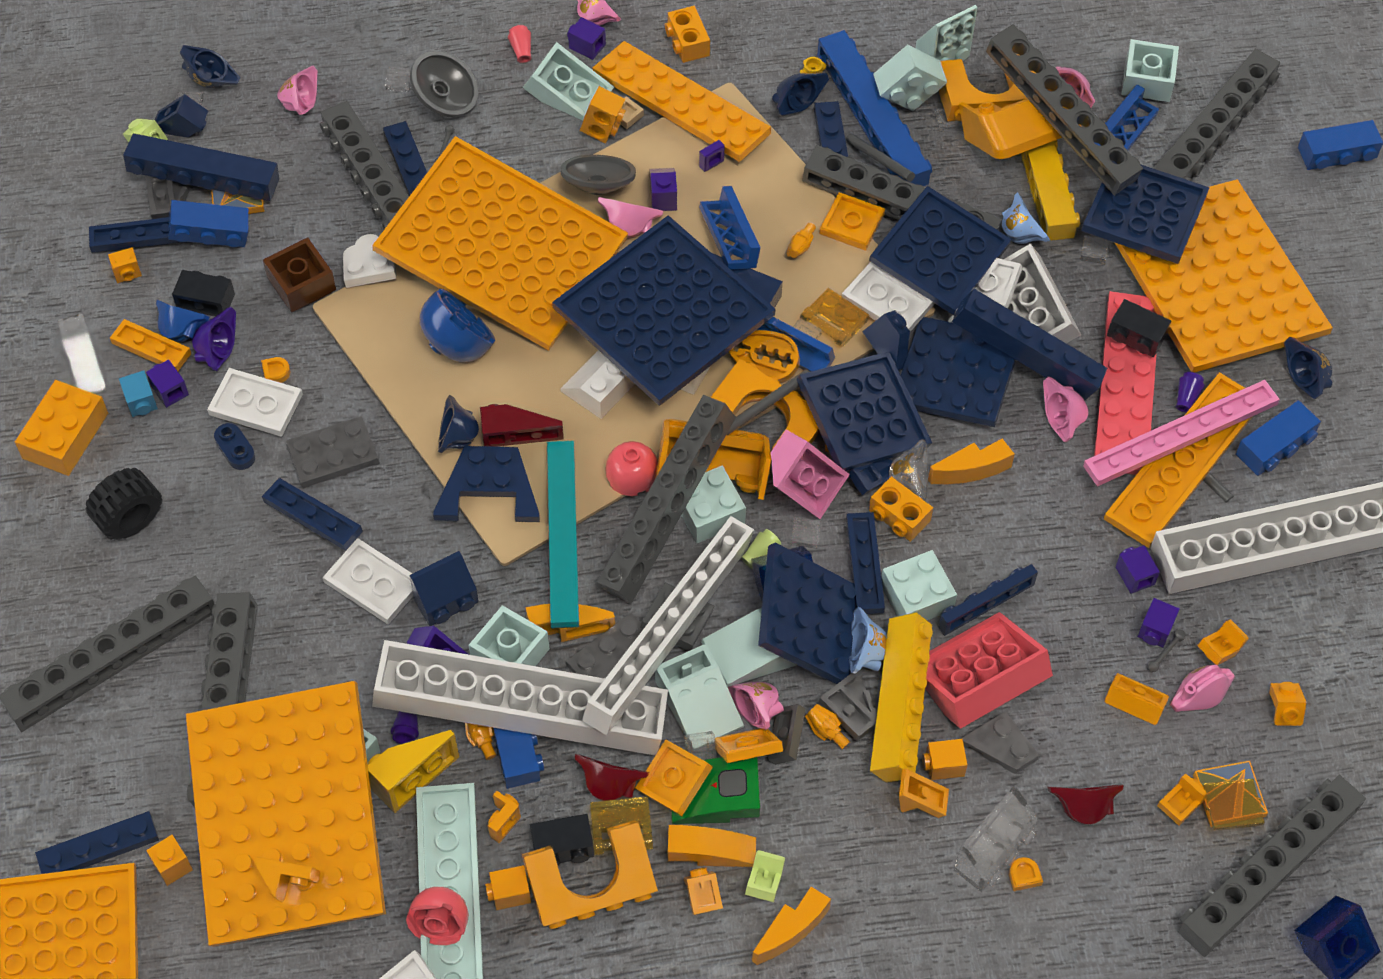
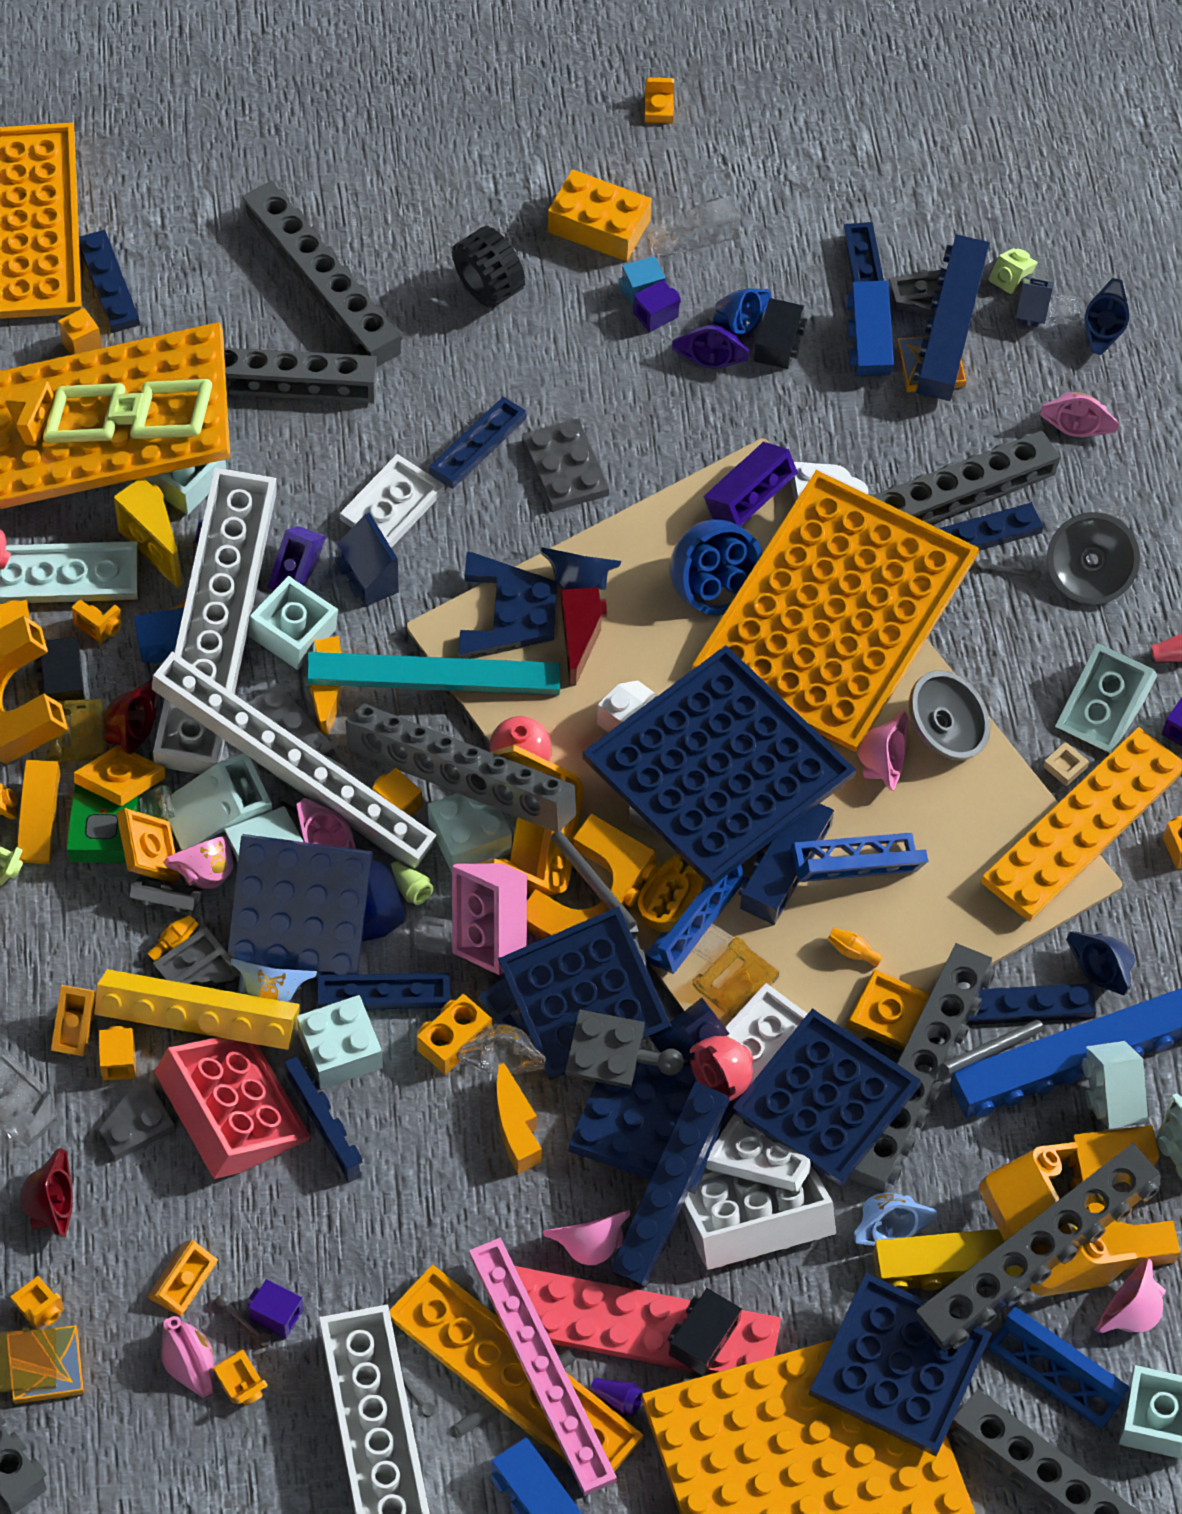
camera: 90 degrees right, 0 degrees up
light orange bracket [108,247,142,283] -> none
light orange plate [110,319,191,371] -> none
white plate [207,368,303,437] -> none
dark blue plate [214,423,255,470] -> none
light orange tile [261,357,291,383] -> none
reddish brown brick [263,237,336,313] -> none
light orange brick [580,86,626,144] -> none
dark purple slope [649,168,677,211] -> none
dark purple tile [699,140,725,172] -> none
yellow plate [800,57,826,73] -> none
dark purple brick [1115,545,1160,594] -> none
light orange bracket [1269,682,1307,726] -> none
none -> yellowish green bar [43,379,212,443]
none -> bright pink hat [296,798,356,849]
none -> light orange brick [373,768,423,817]
none -> dark grey plate [565,1009,684,1089]
none -> coral cylinder [690,1036,753,1102]
none -> dark purple brick [703,441,798,526]

